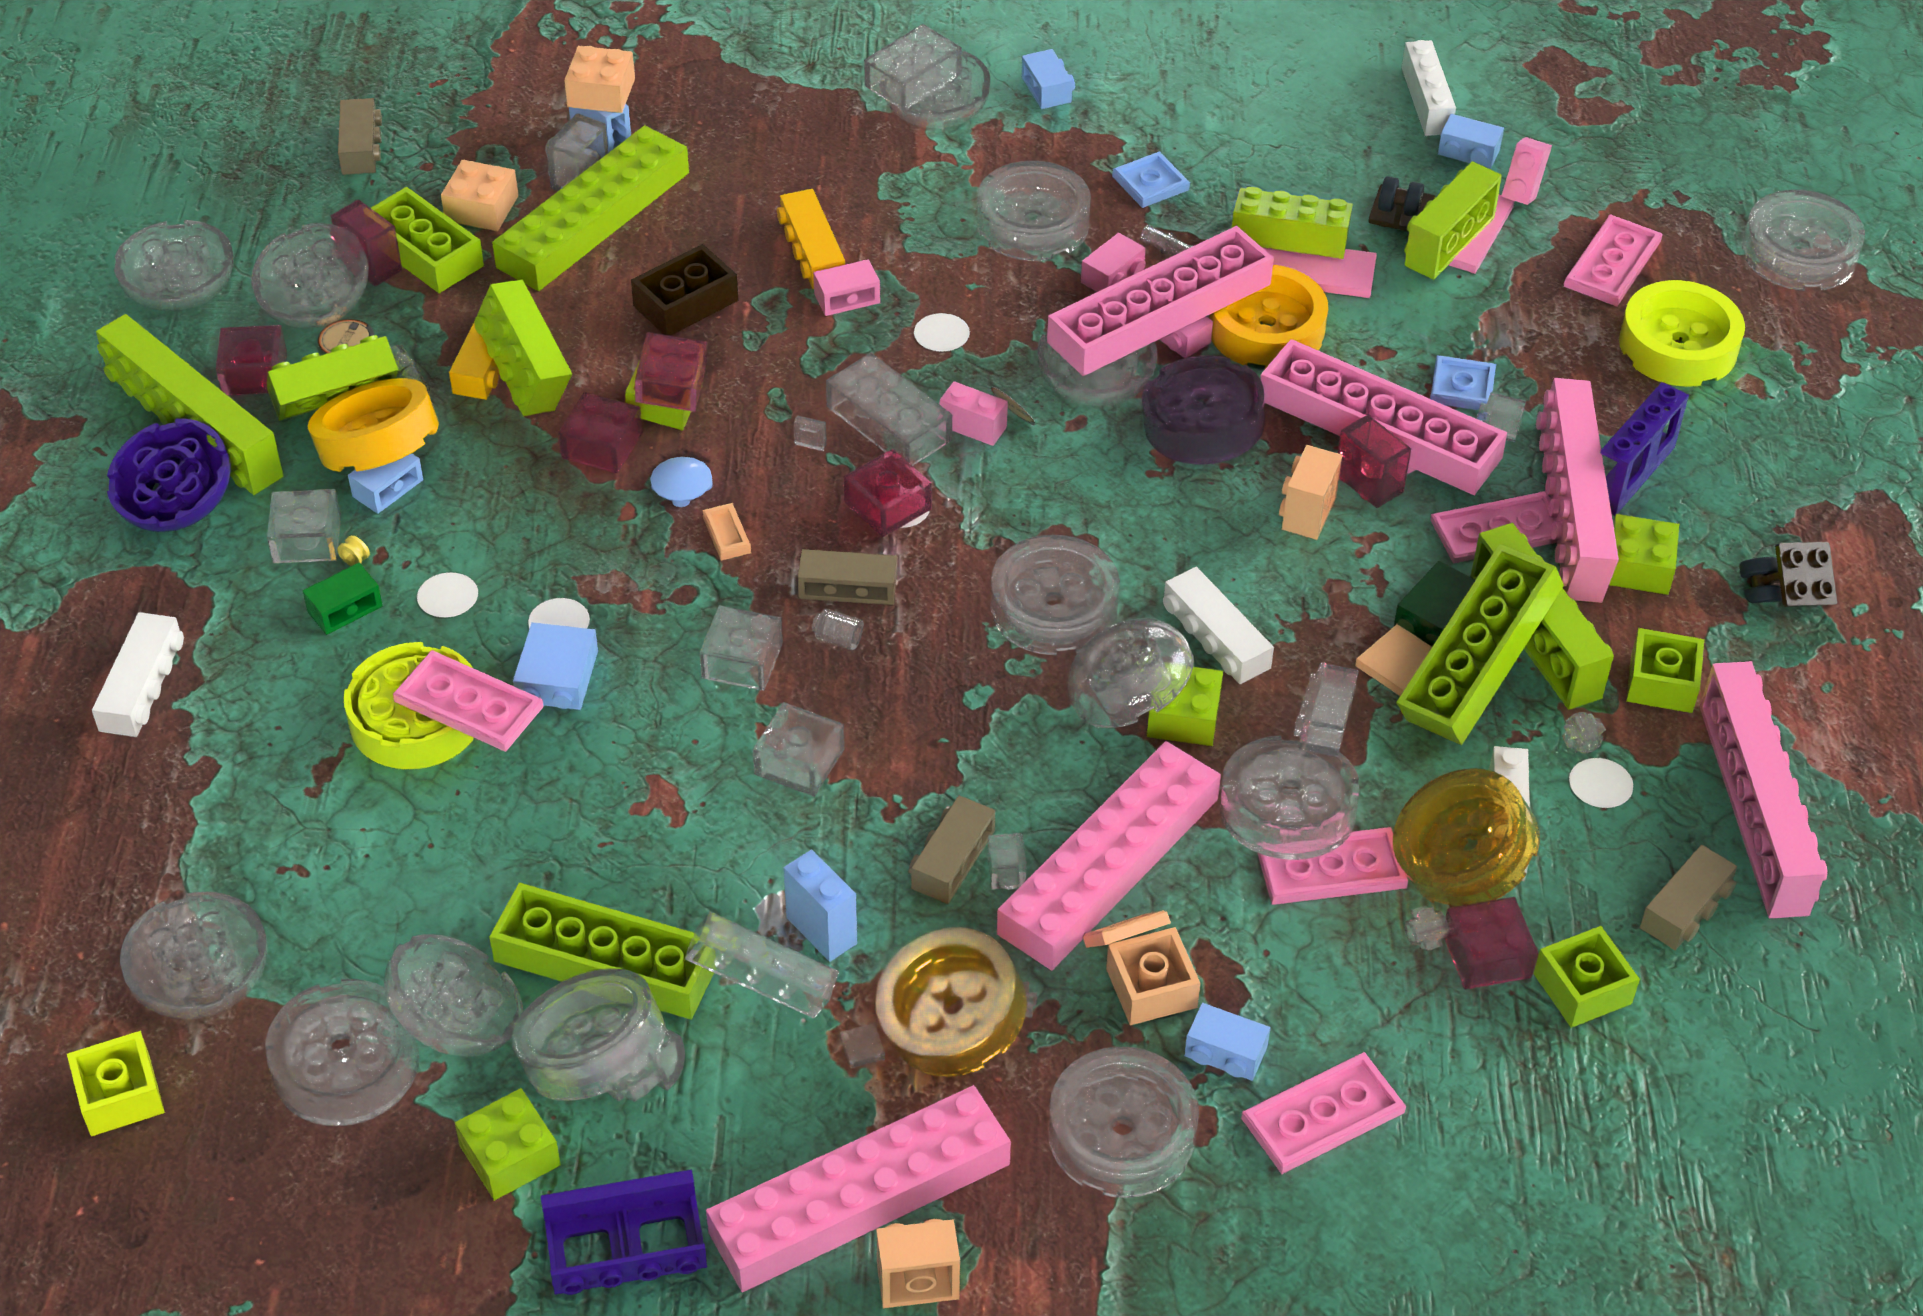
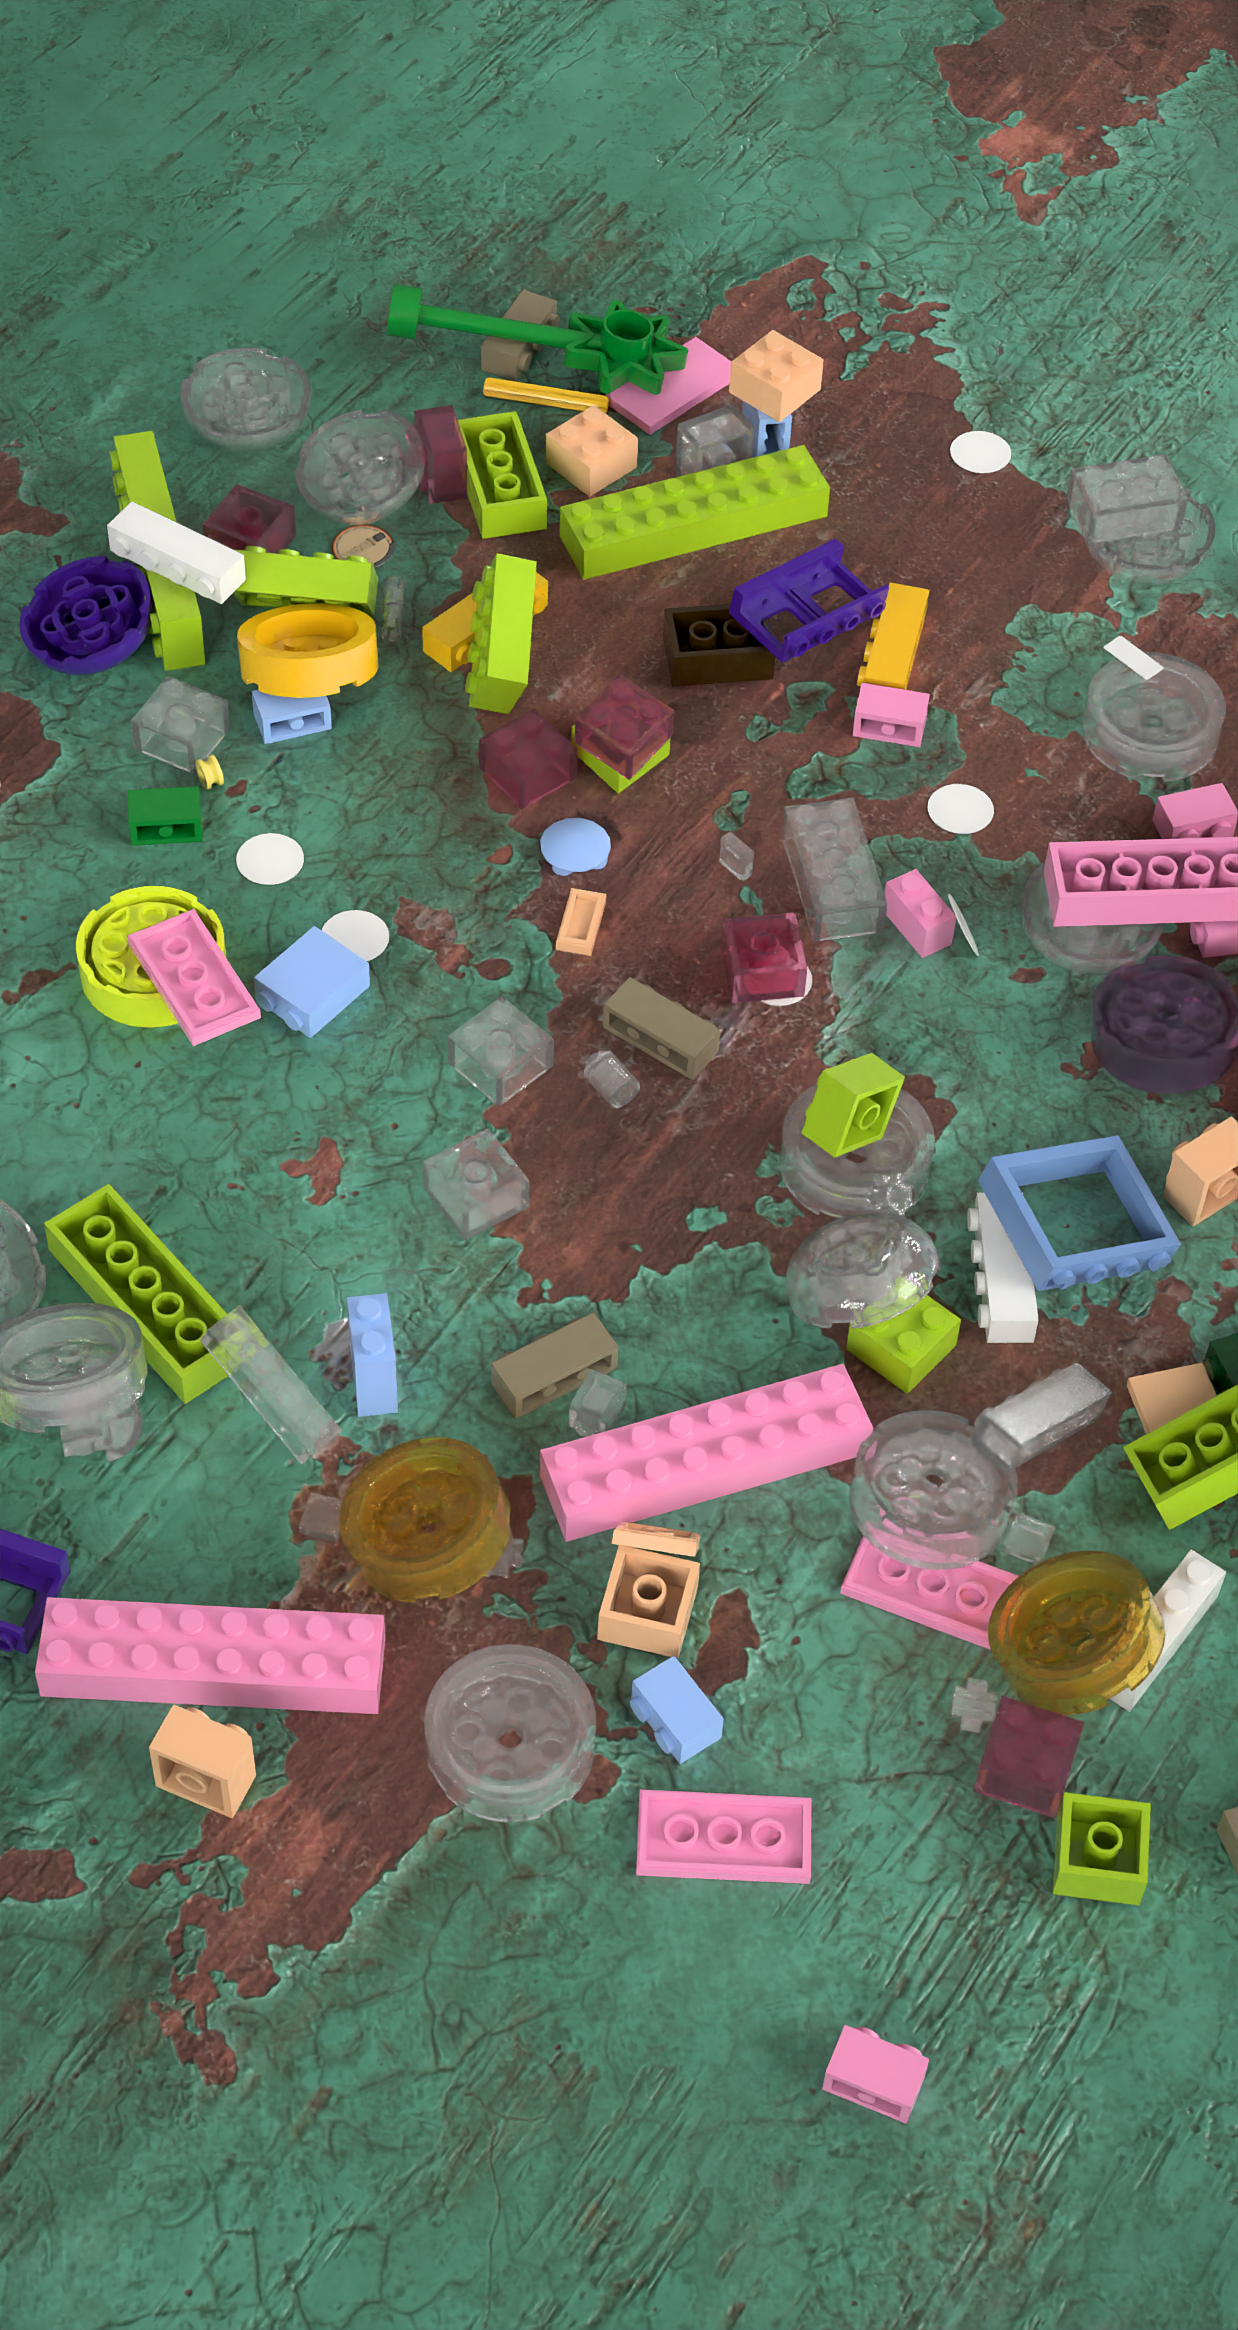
camera: 30 degrees right, 5 degrees up
none -> white brick [107,502,246,604]
none -> green piece [387,283,688,395]
none -> yellow axle [483,377,609,414]
none -> bright pink tile [605,337,731,435]
none -> dark purple window [729,538,889,663]
none -> lime brick [801,1053,905,1158]
none -> bright pink brick [822,2025,929,2124]
none -> clear gear [865,1174,914,1221]
none -> white sticker [950,431,1011,473]
none -> medium blue window [978,1135,1181,1291]
none -> clear tile [1002,1512,1056,1566]
none -> white sticker [1104,636,1164,680]

